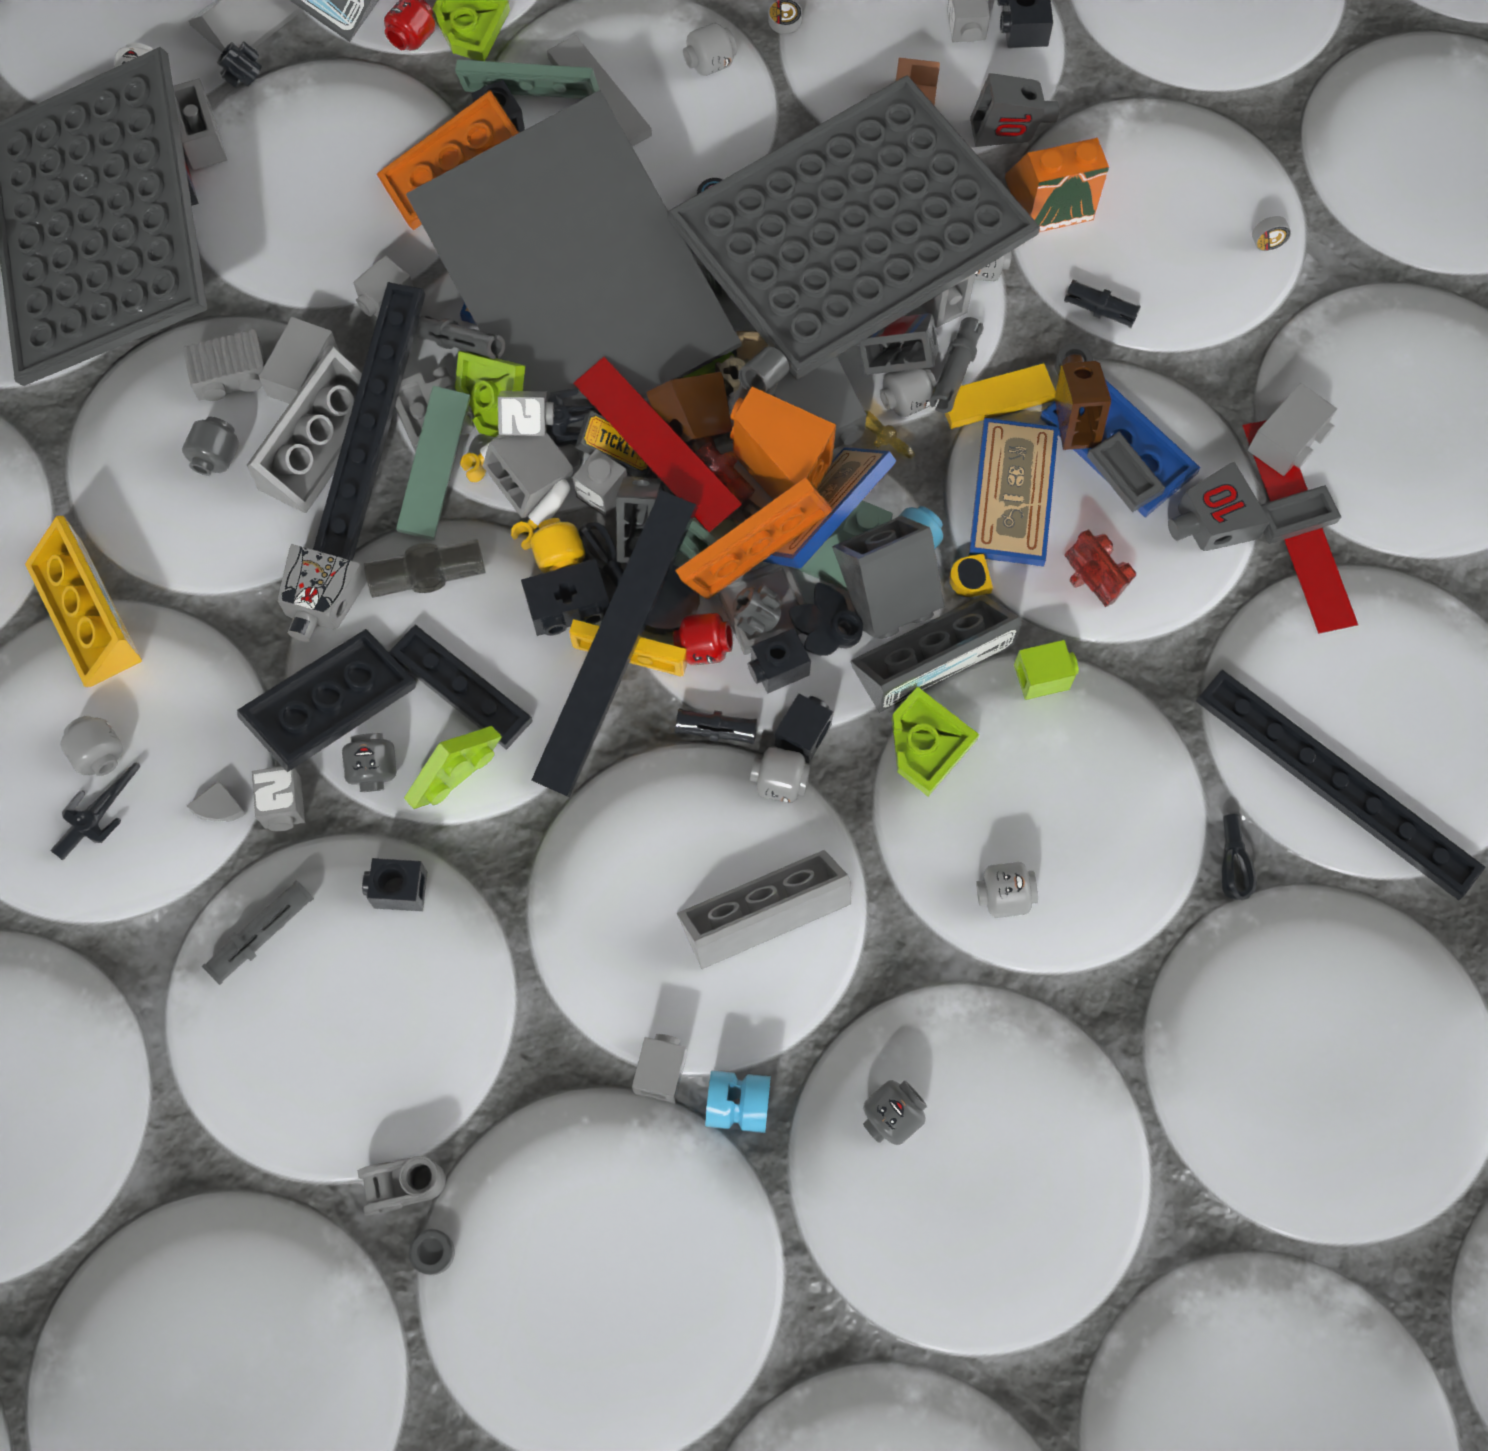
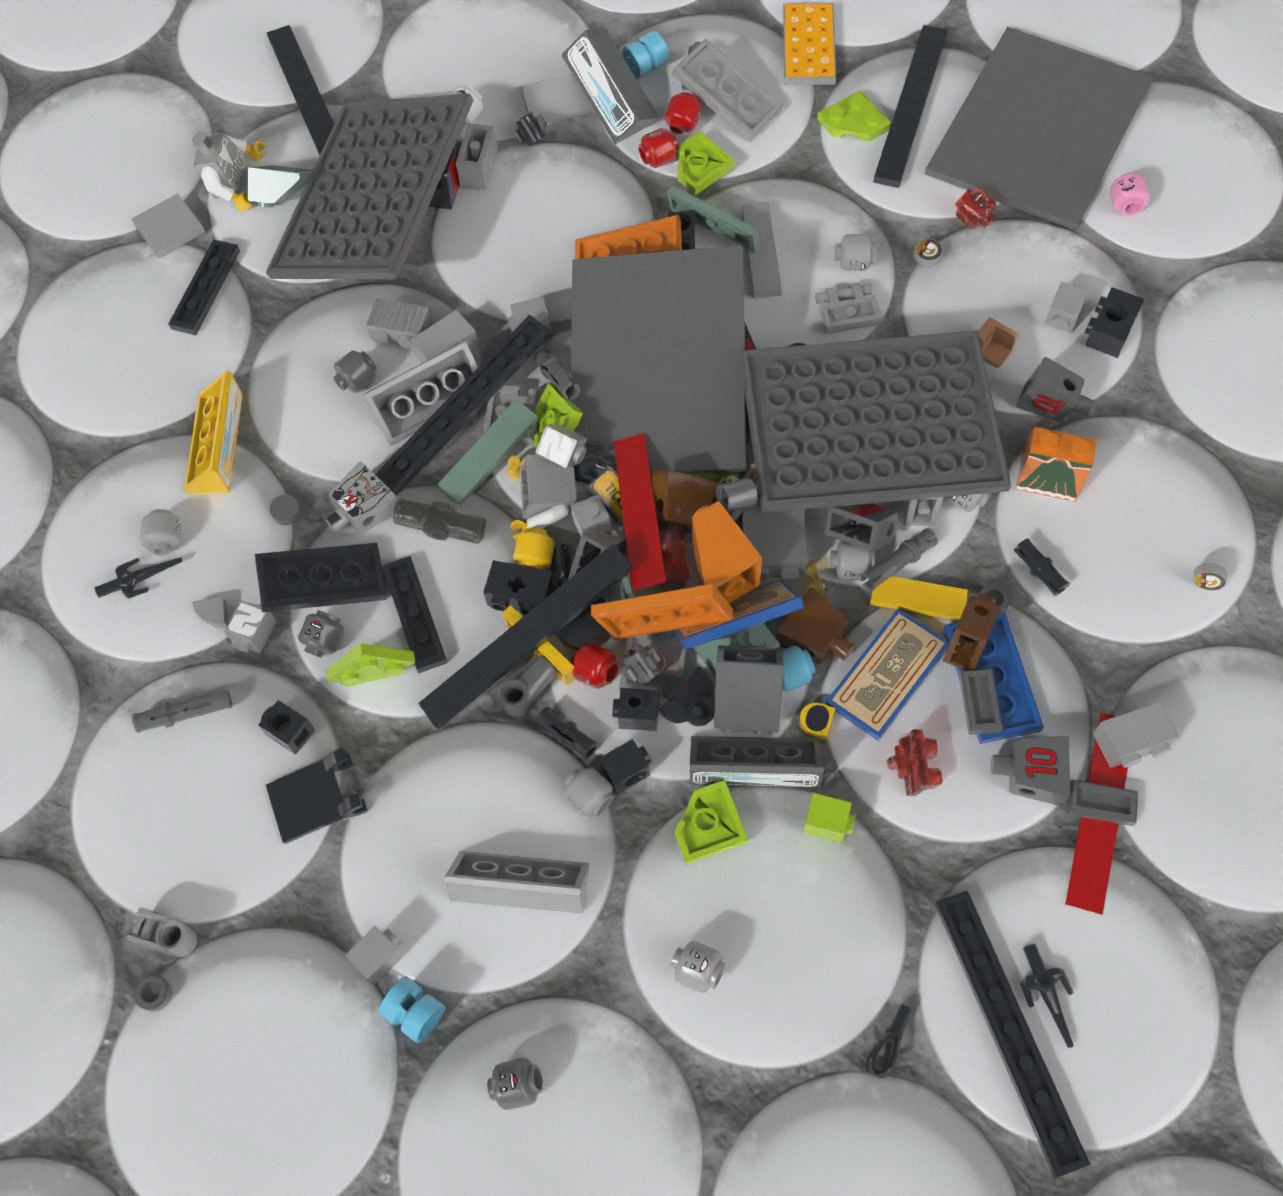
camera: 35 degrees right, 5 degrees down
none -> black flag [266,748,368,844]
none -> dark grey tile [269,495,301,525]
none -> dark grey piece [499,654,557,717]
none -> reddish brown torso [775,587,855,664]
none -> light grey plate [815,283,882,334]
none -> black piece [1020,944,1074,1048]

